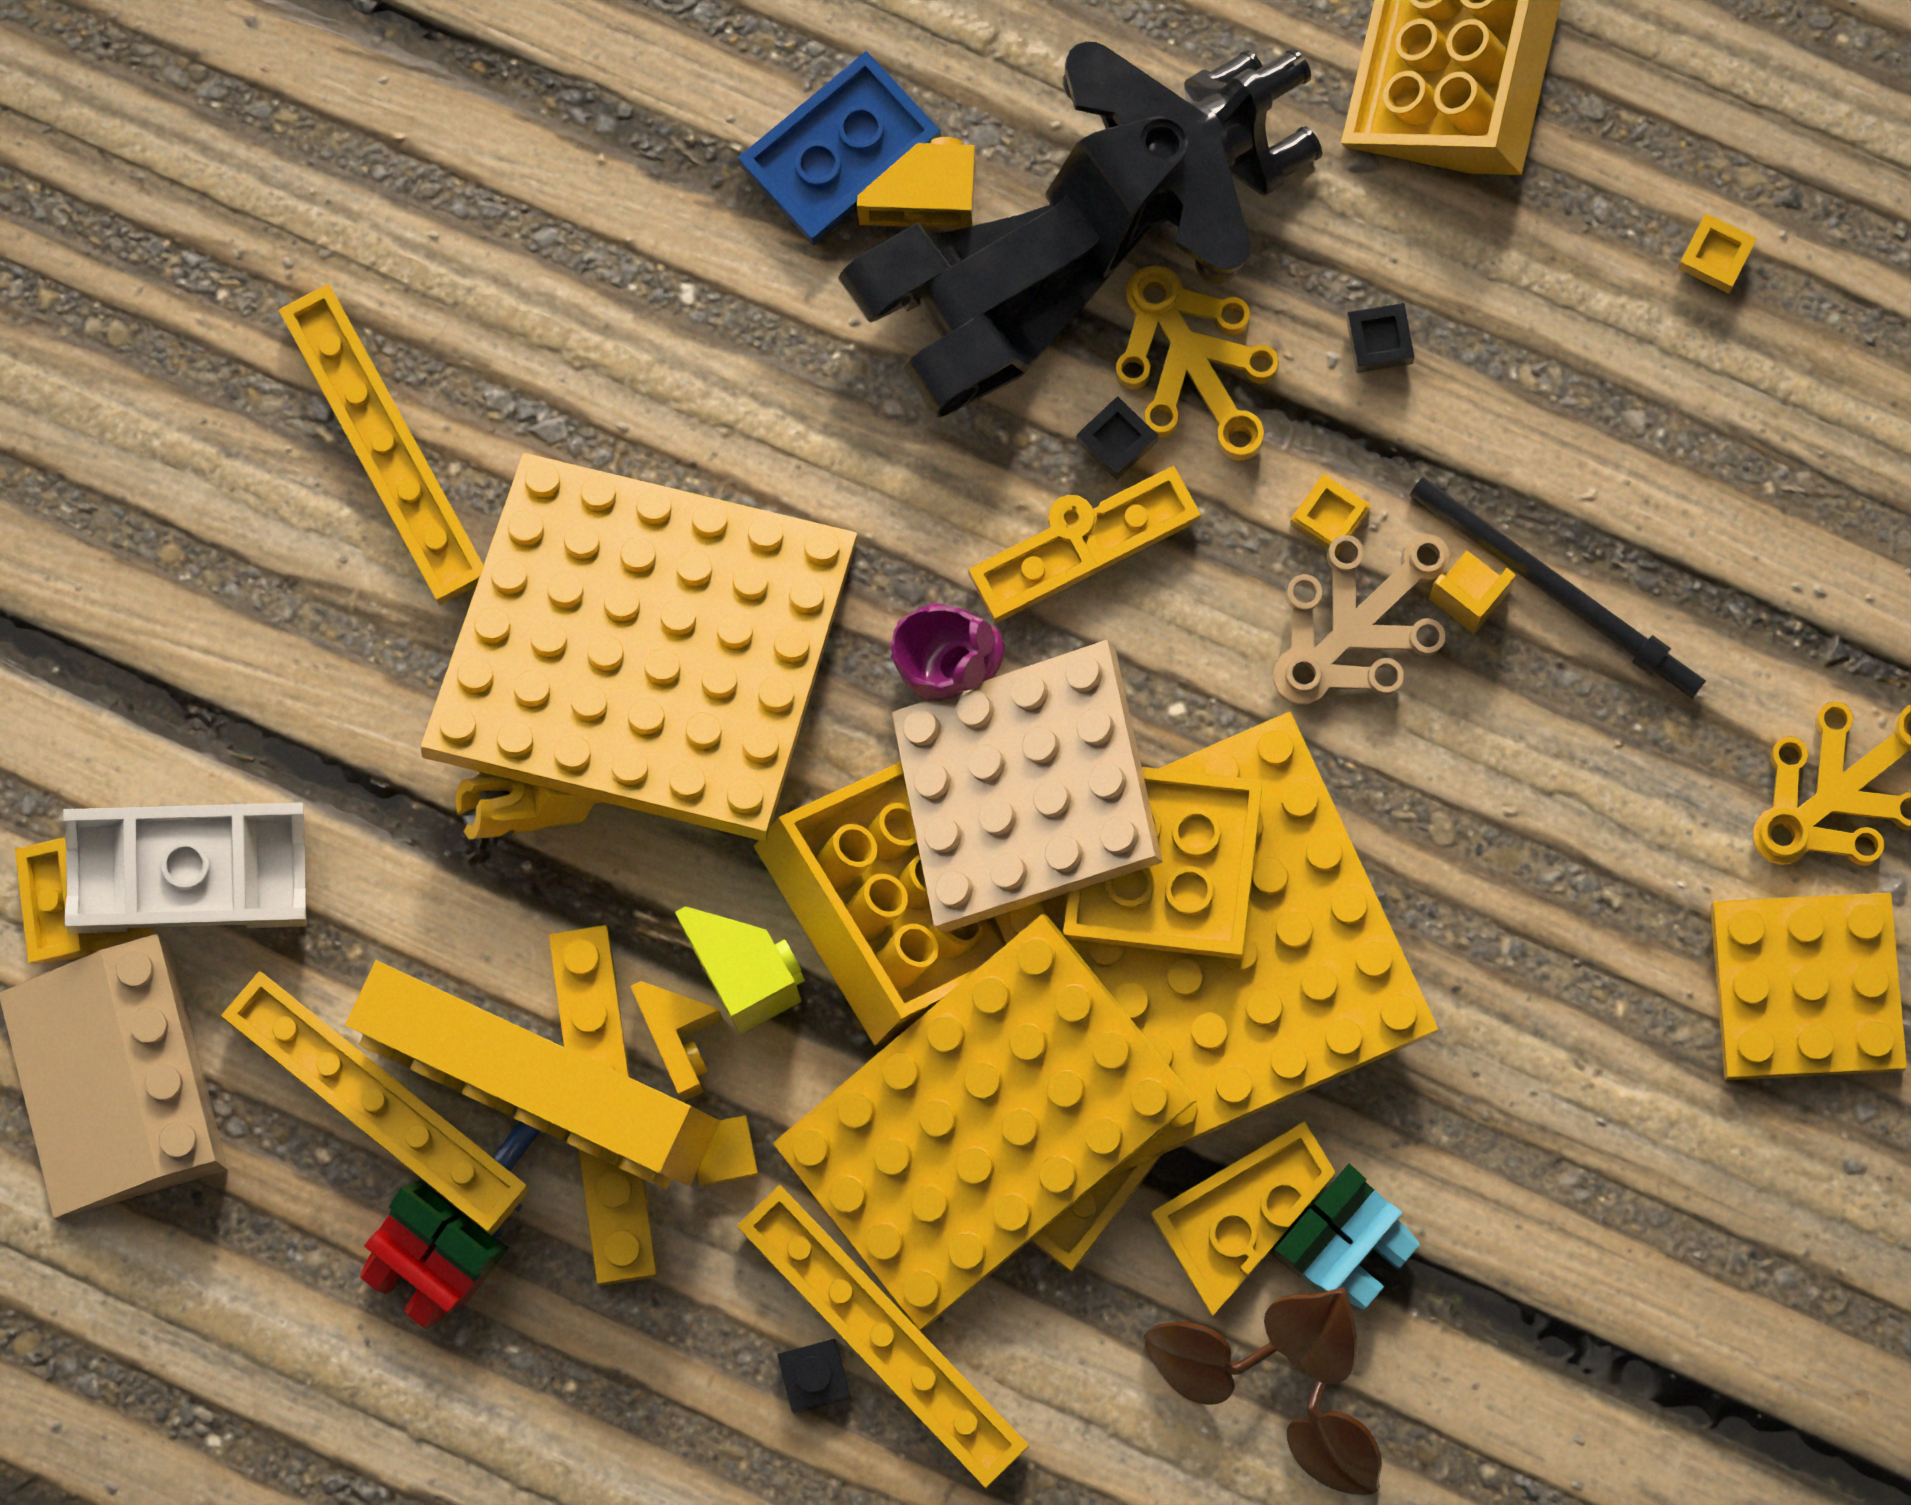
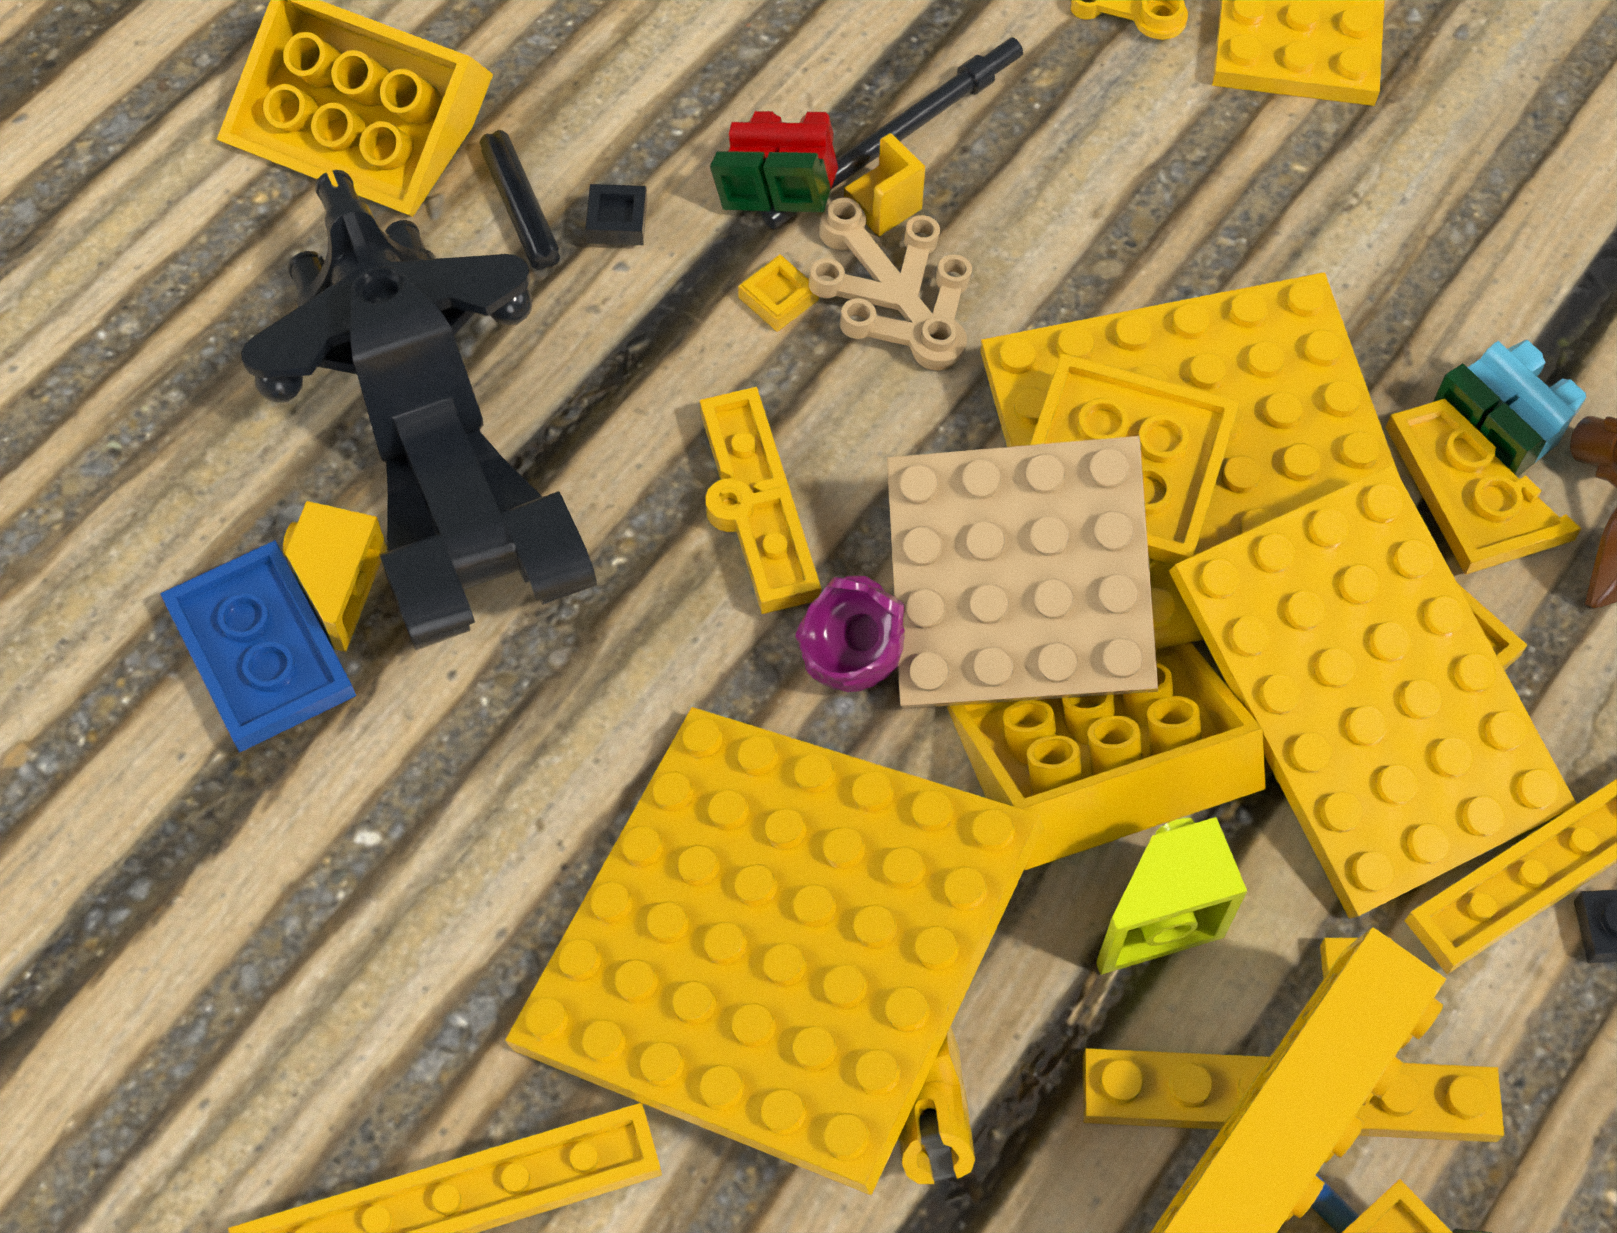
camera: 85 degrees left, 15 degrees down
yellow slope [630,981,723,1102] -> none
black plate [1076,396,1158,481] -> none
yellow plant [1116,265,1279,461] -> none
none -> black axle [480,130,560,270]
none -> dark green hips [710,111,838,212]

